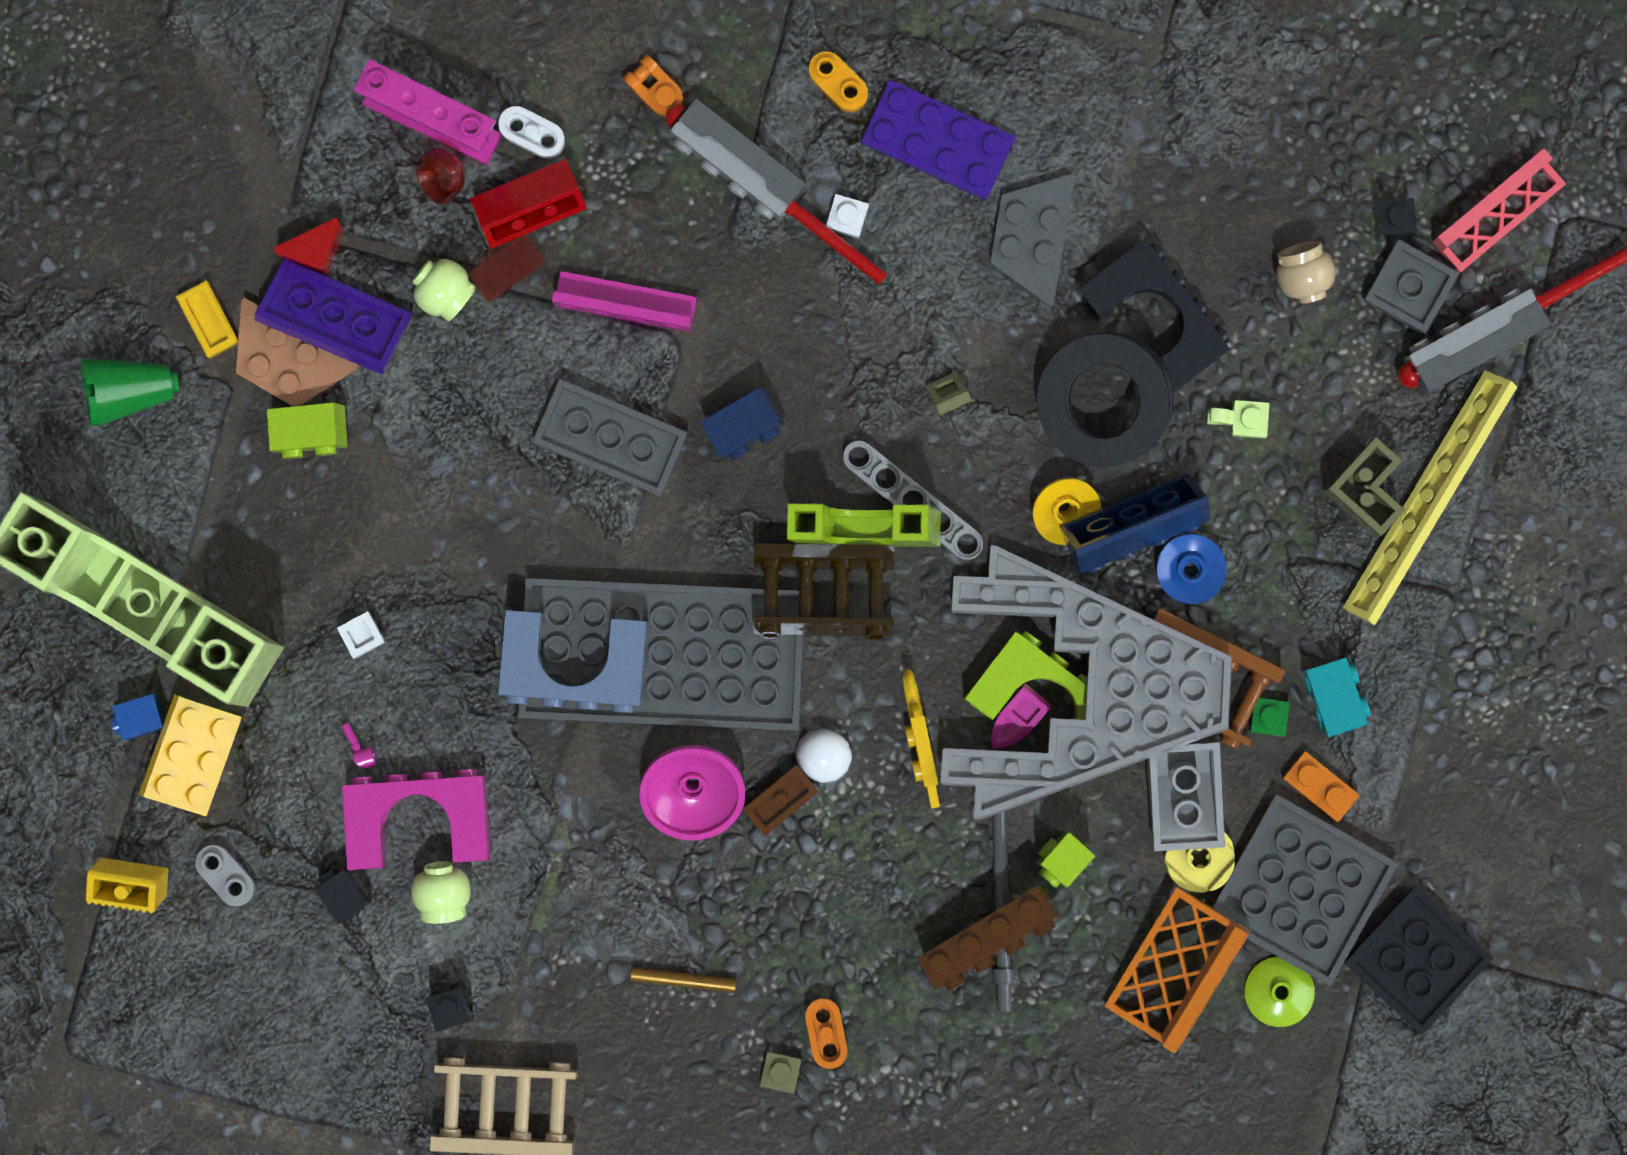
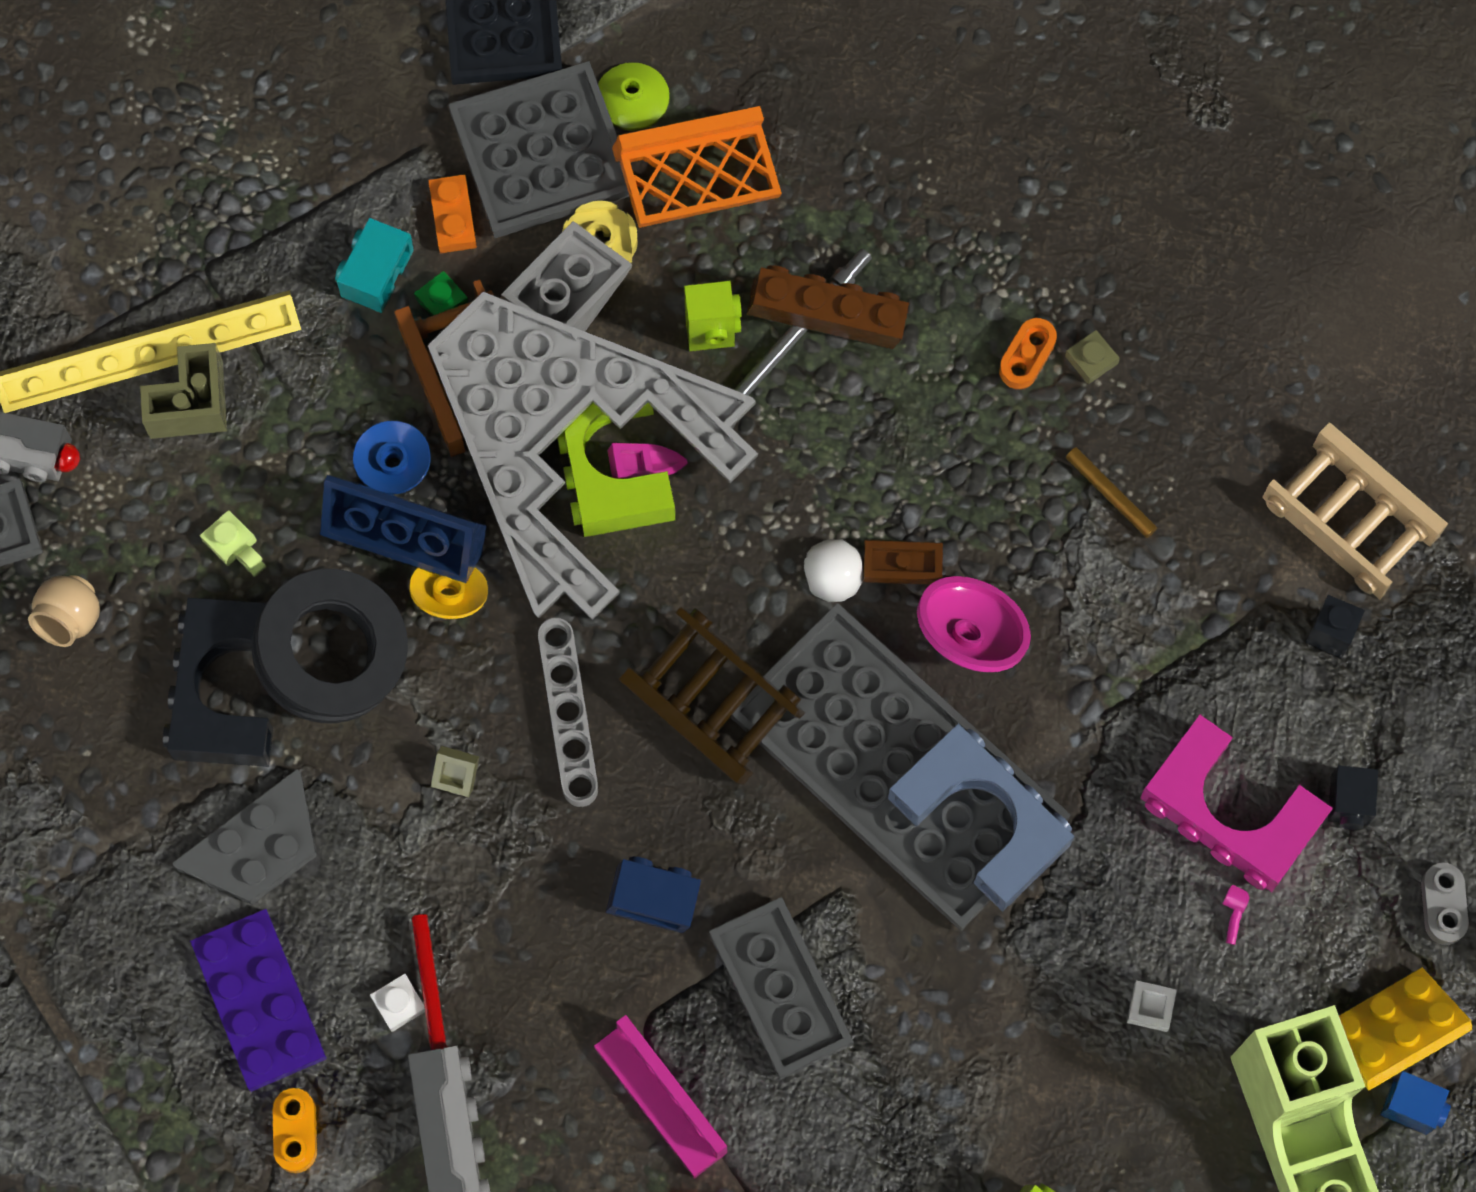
camera: 140 degrees left, 15 degrees down
yellowish green piece [411,861,471,924] -> none
lime arch [787,504,941,547] -> none
yellow plate [903,669,940,809] -> none

